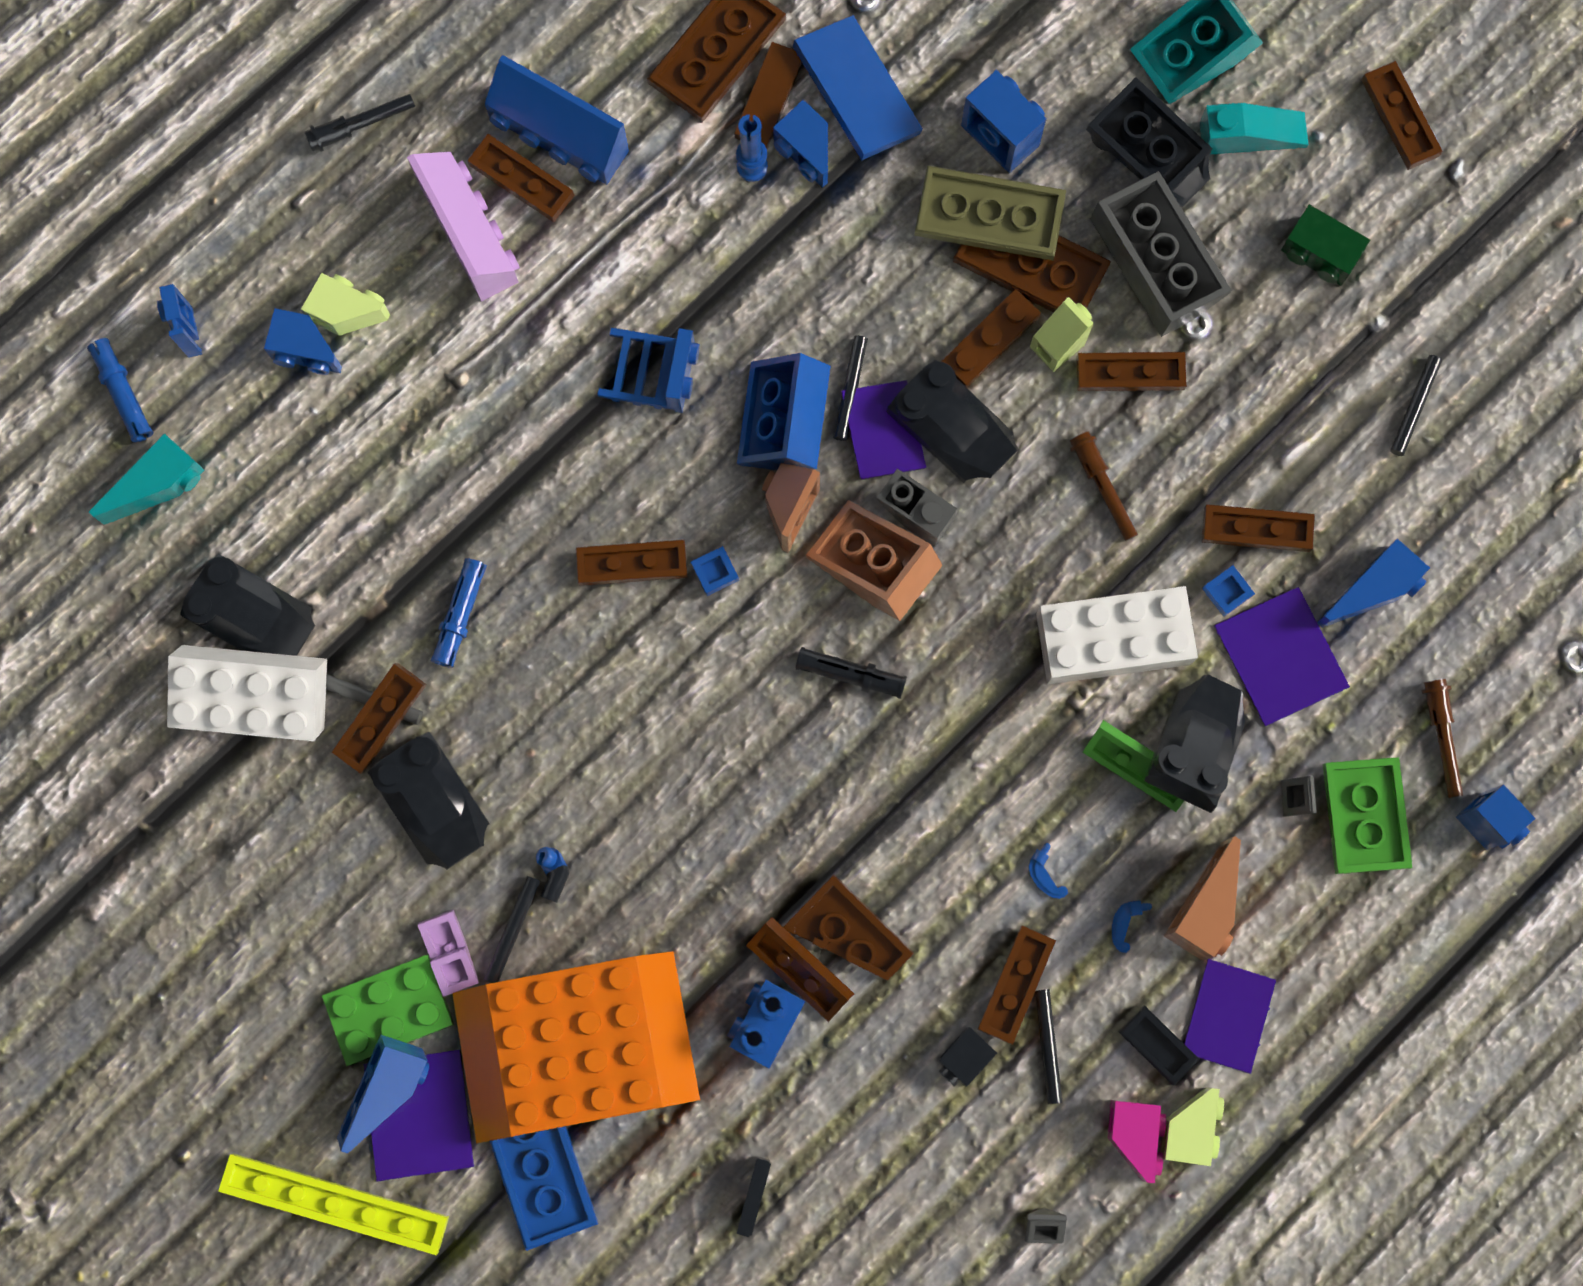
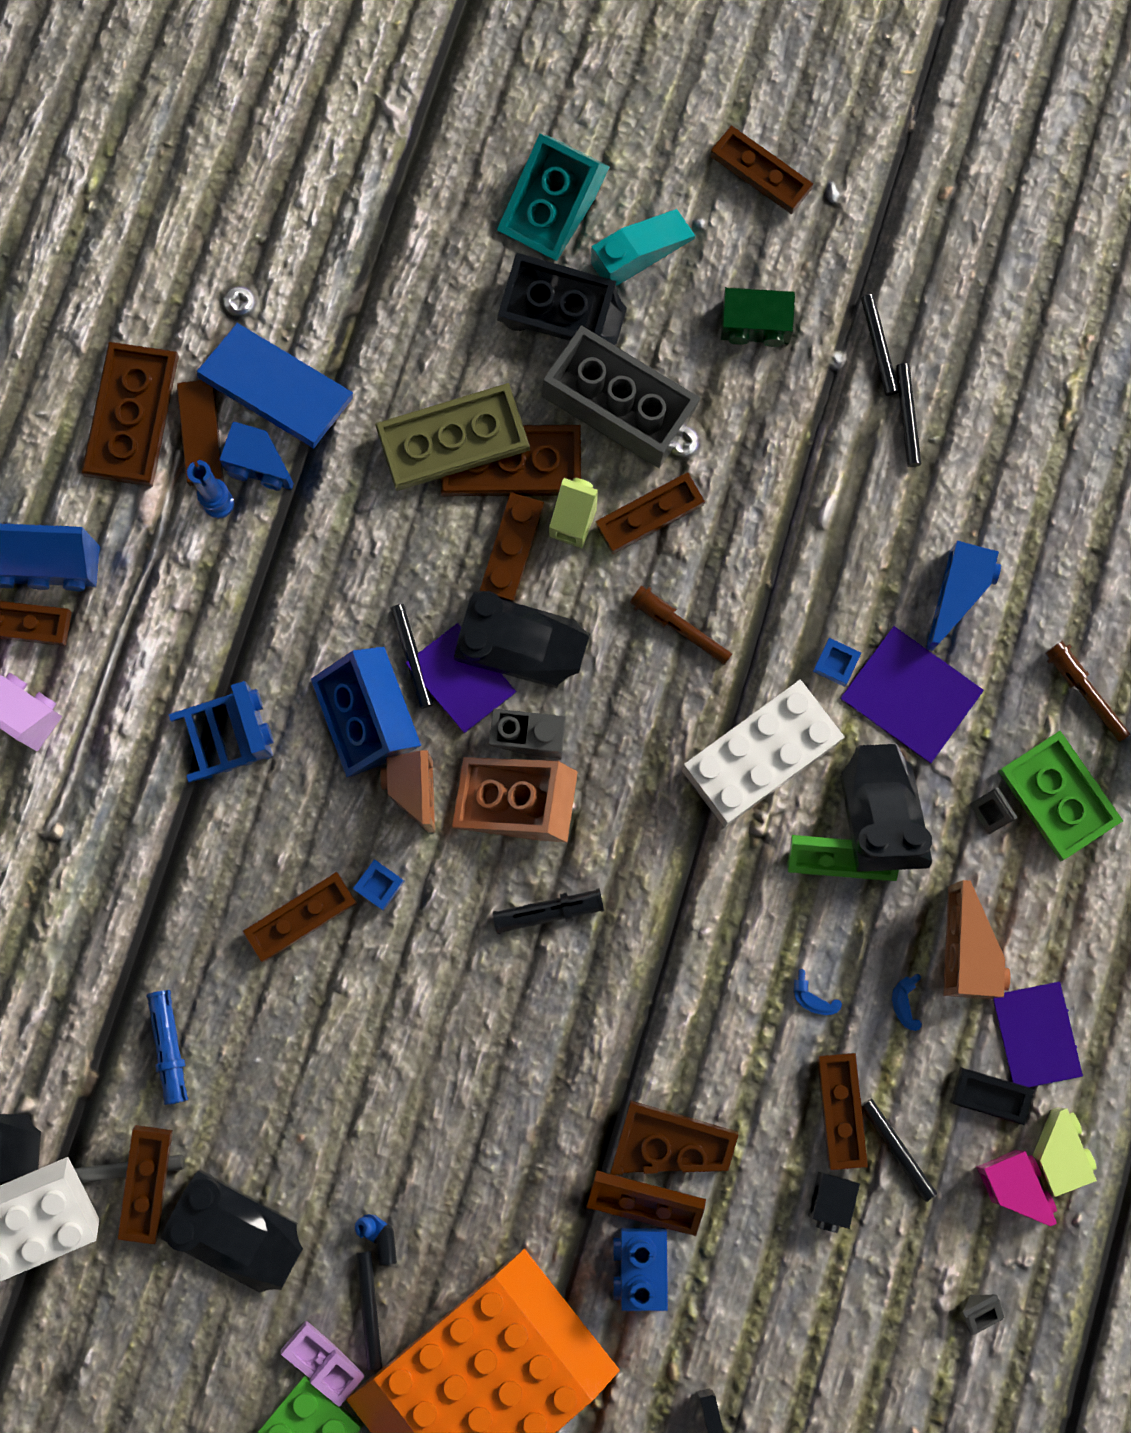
camera: 30 degrees left, 0 degrees up
blue brick [961,69,1047,174] -> none
reddish brown plate [1202,504,1315,552] -> none
none -> black bar [861,294,899,396]

